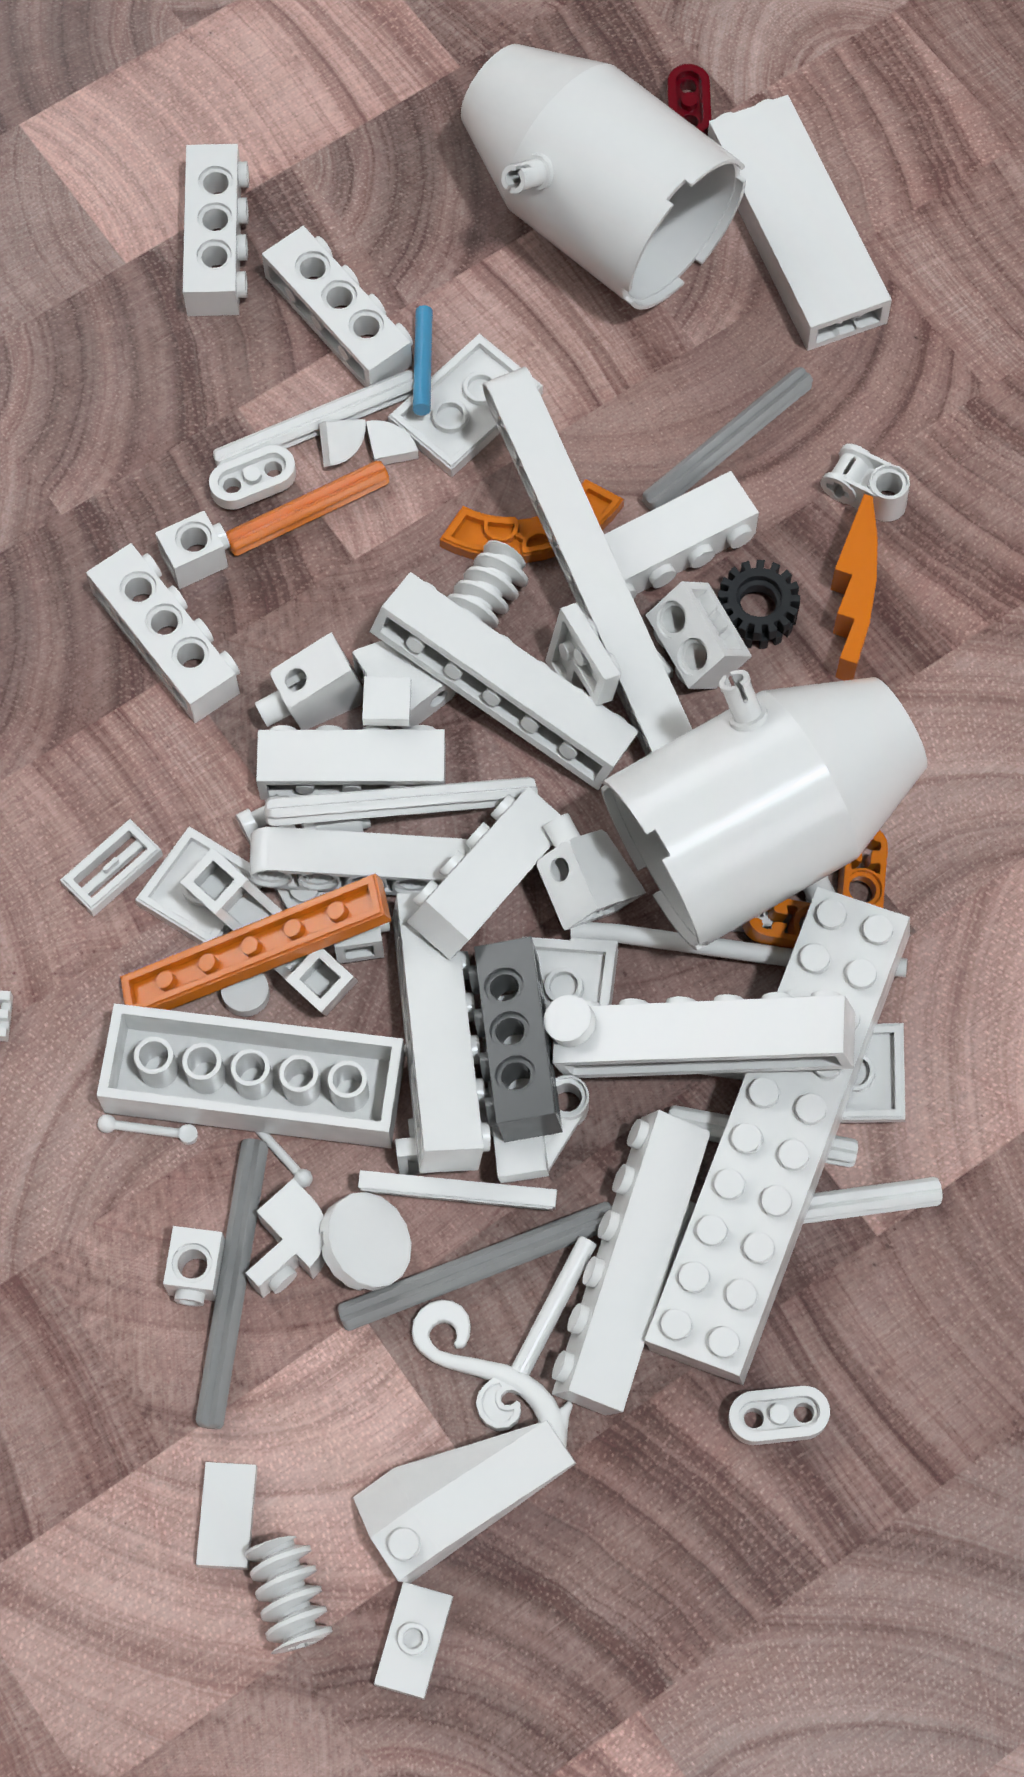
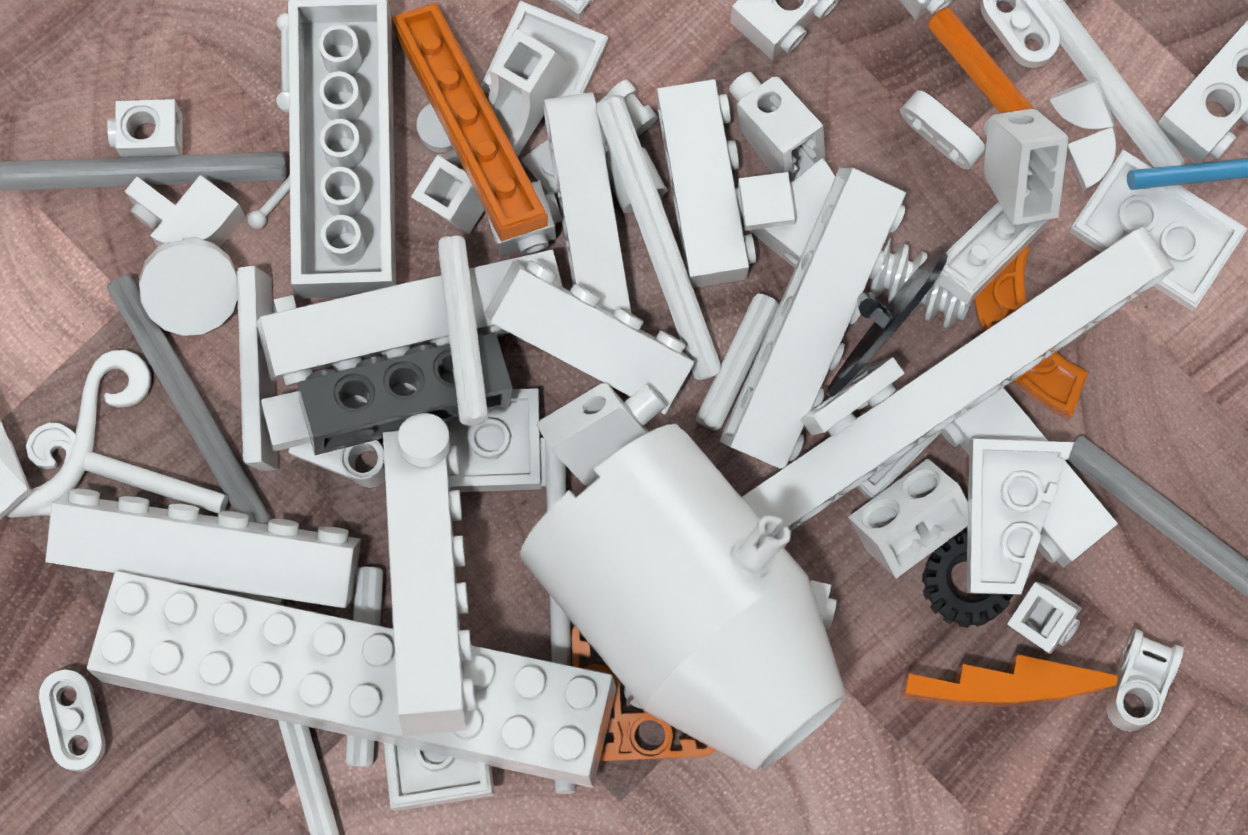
camera: 80 degrees right, 10 degrees up
none -> white axle [438,235,488,426]
none -> white axle [696,293,779,431]
none -> black shield [826,250,948,397]
none -> white beam [900,90,986,170]
none -> white tile [935,202,1050,305]
none -> white wing [966,439,1074,594]
none -> white torso [983,109,1069,225]
none -> white brick [1007,582,1082,654]

